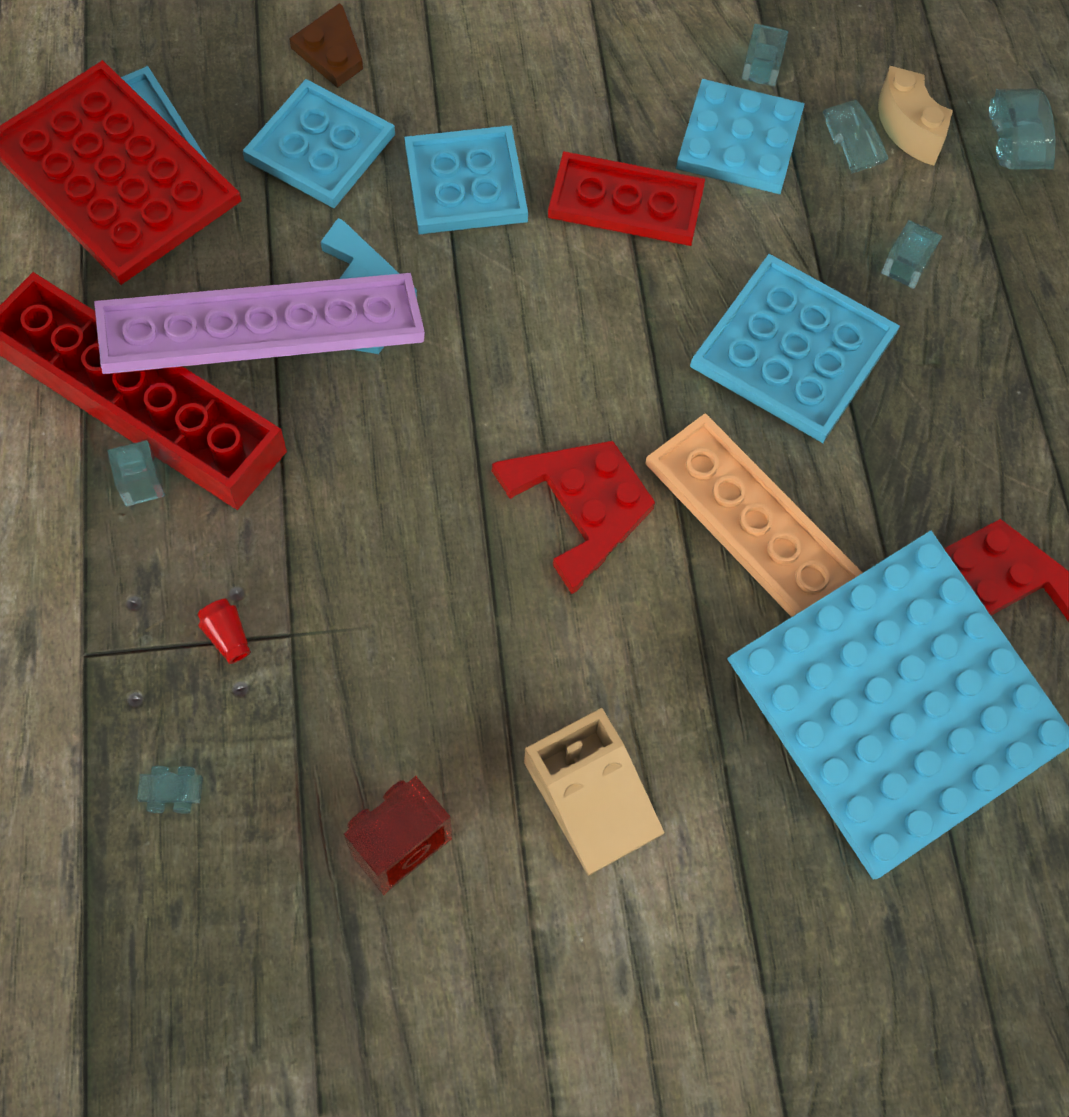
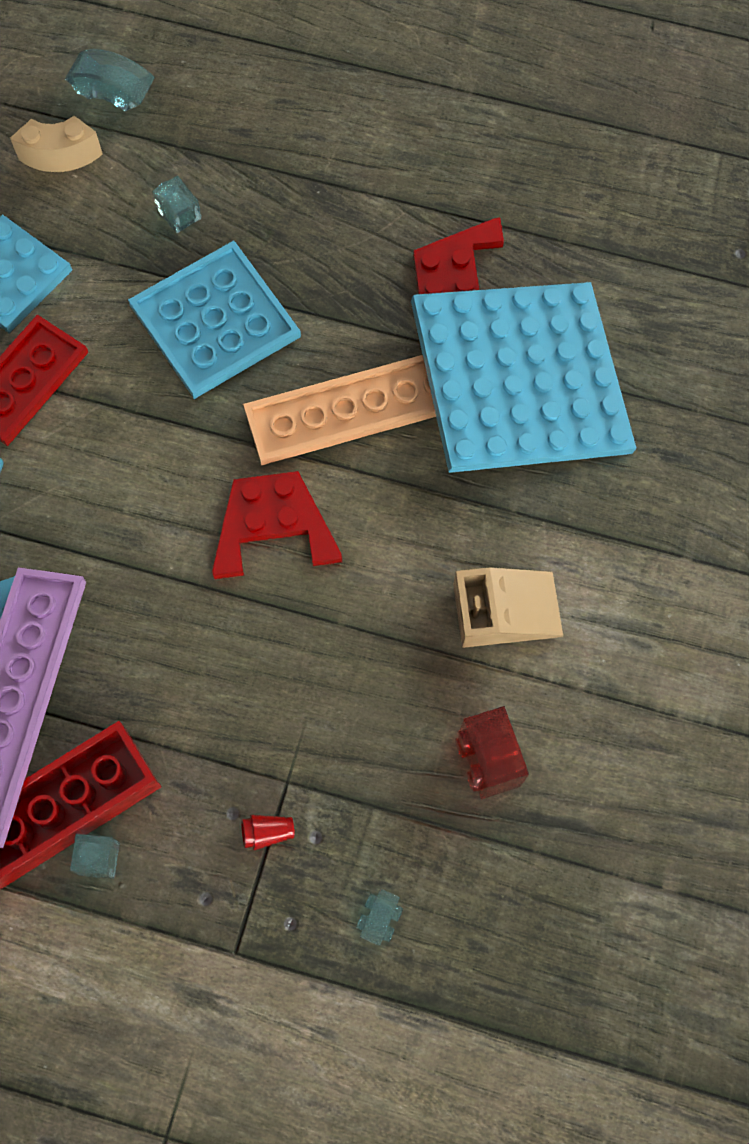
camera: 65 degrees left, 5 degrees up
clear light blue slope [822,99,889,173] -> none

